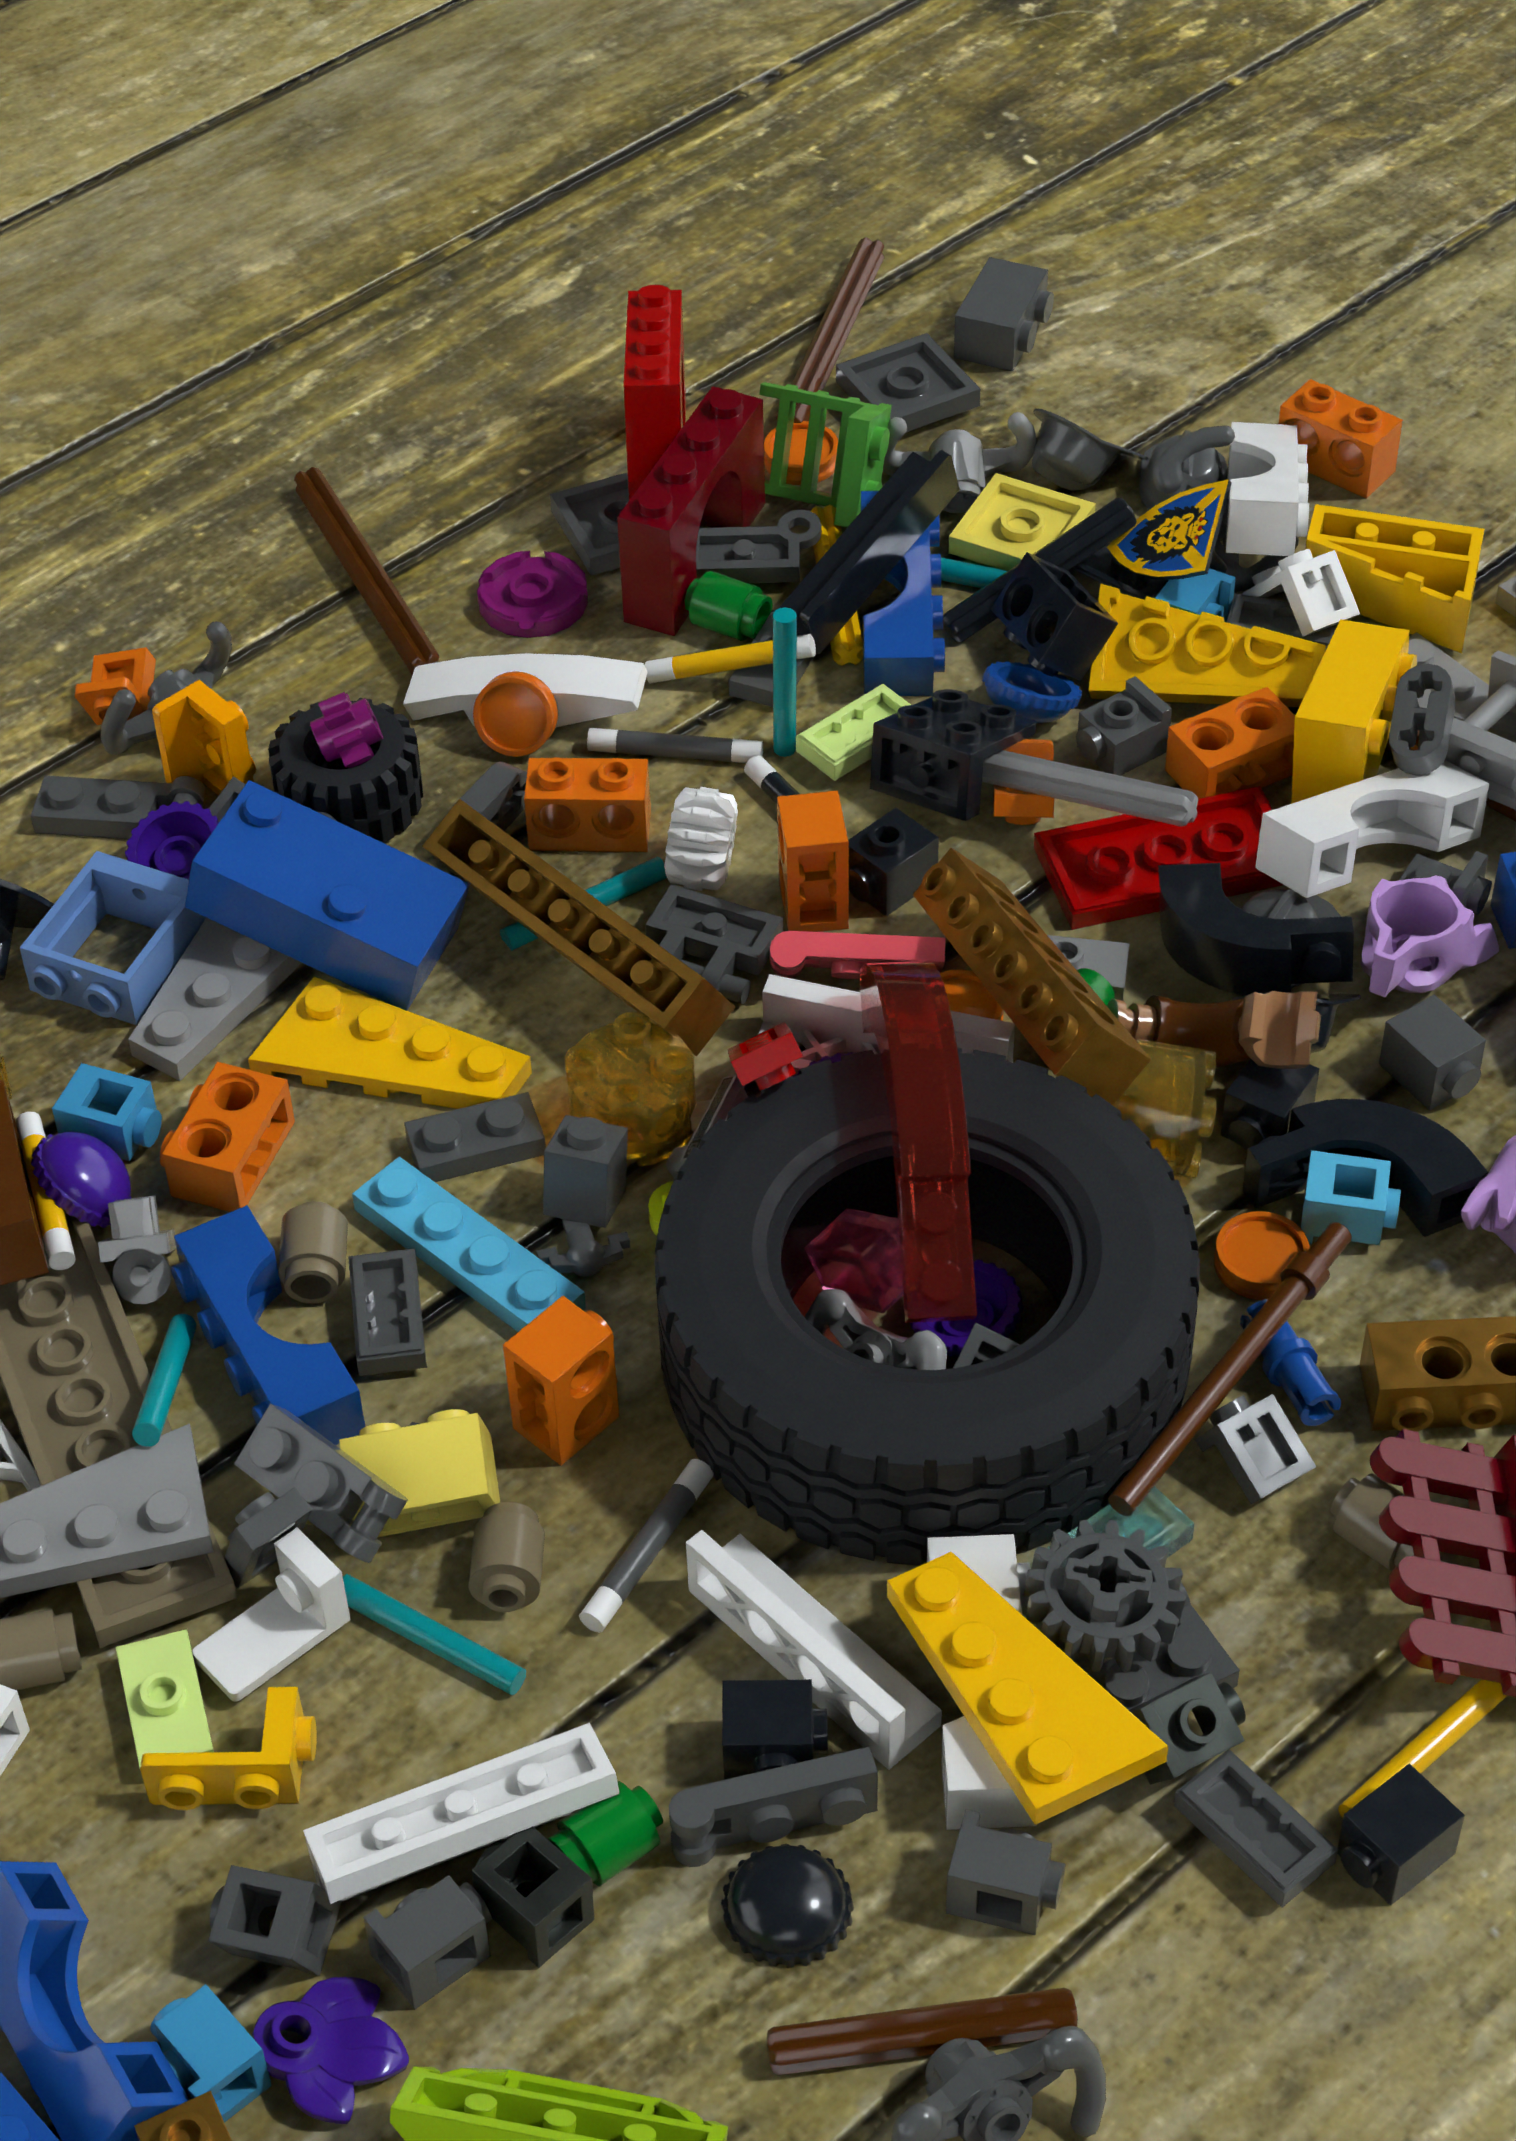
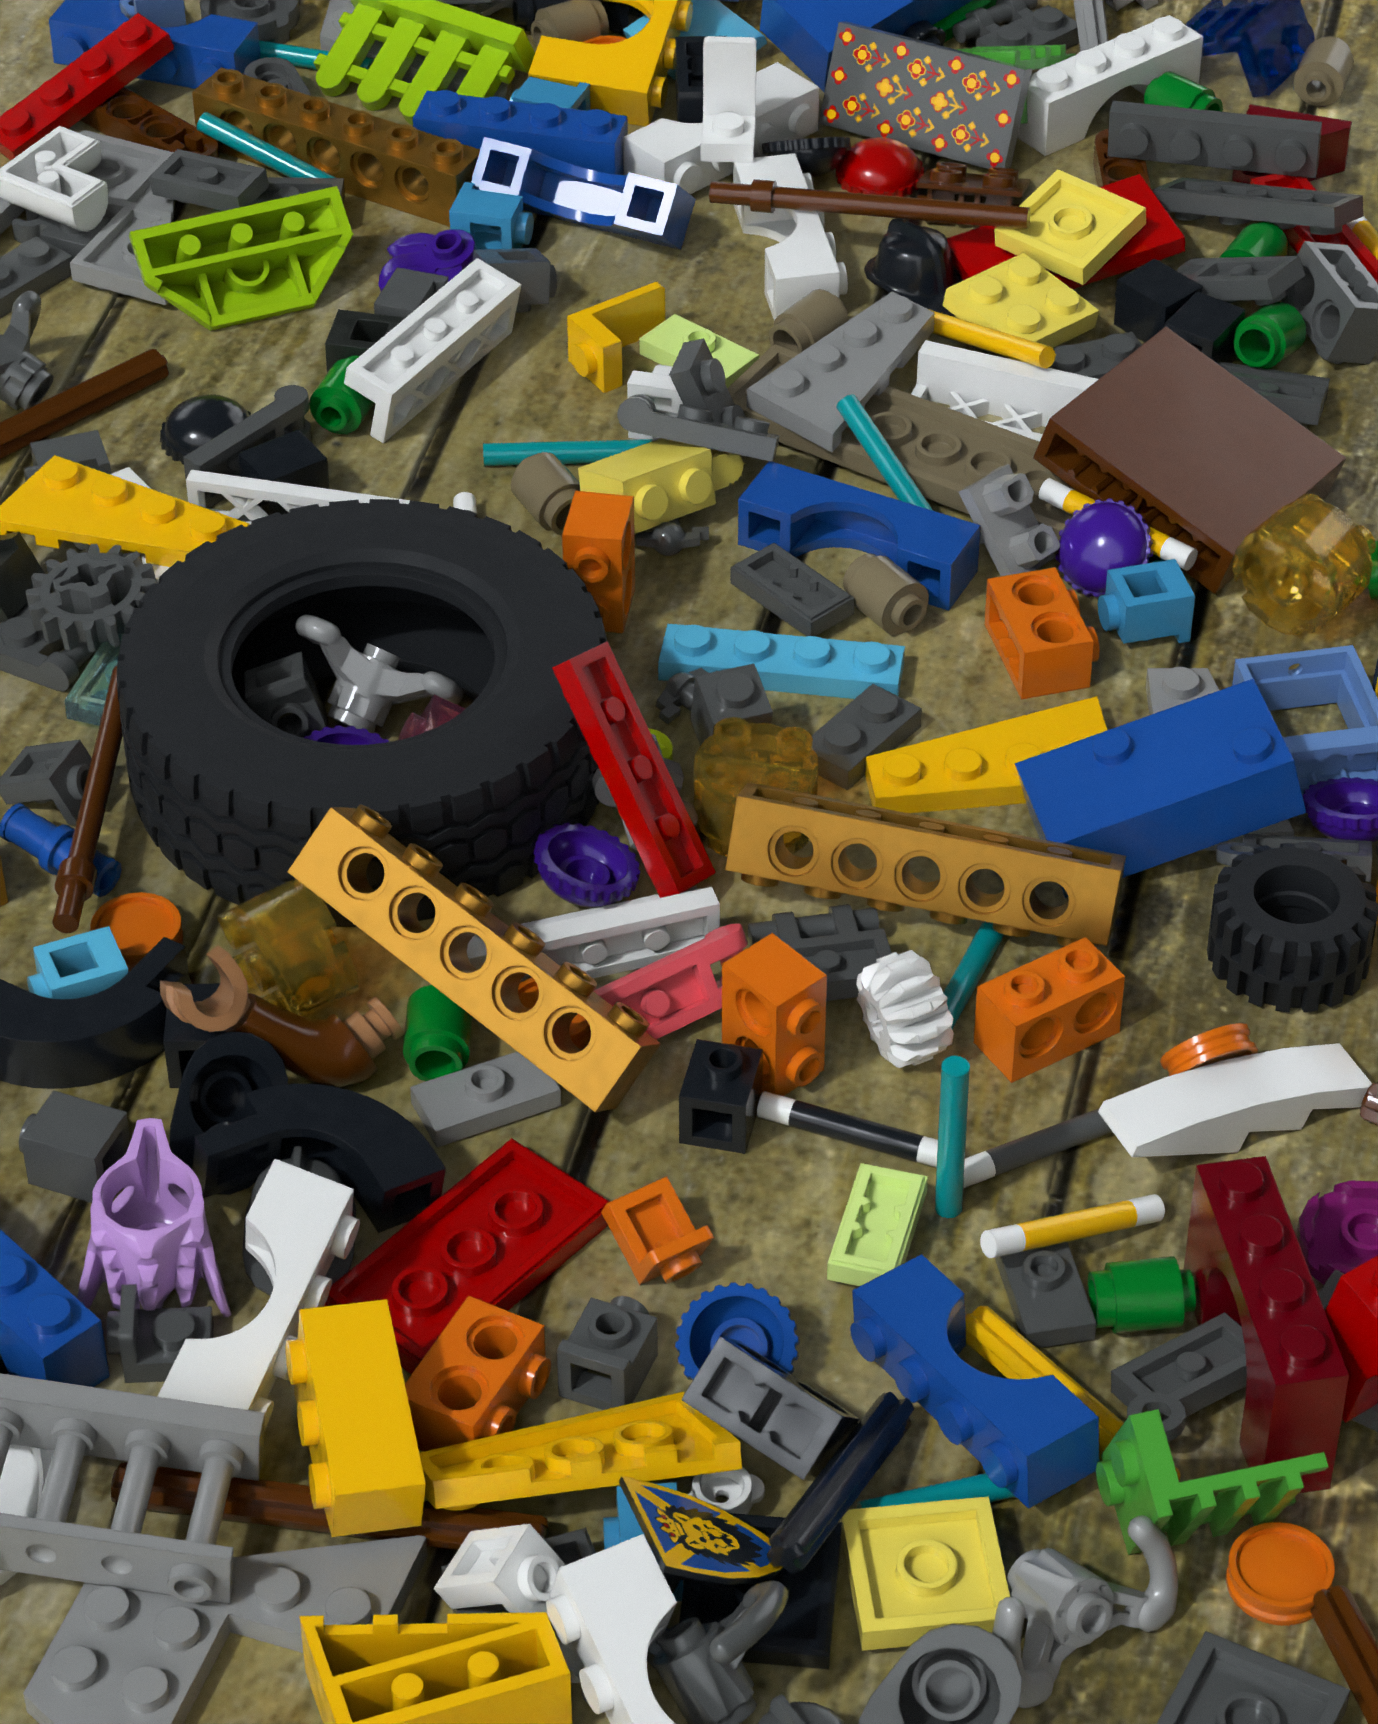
camera: 145 degrees right, 5 degrees down
magenta gear [310,692,383,769] -> none
dark grey beam [455,761,527,831] -> none
black panel [772,450,960,655] -> none
clear red arch [859,961,977,1323] -> none
black bracket [870,689,1036,821] -> none
light grey axle [982,750,1198,827] -> none
dark grey beam [1389,664,1456,775] -> none

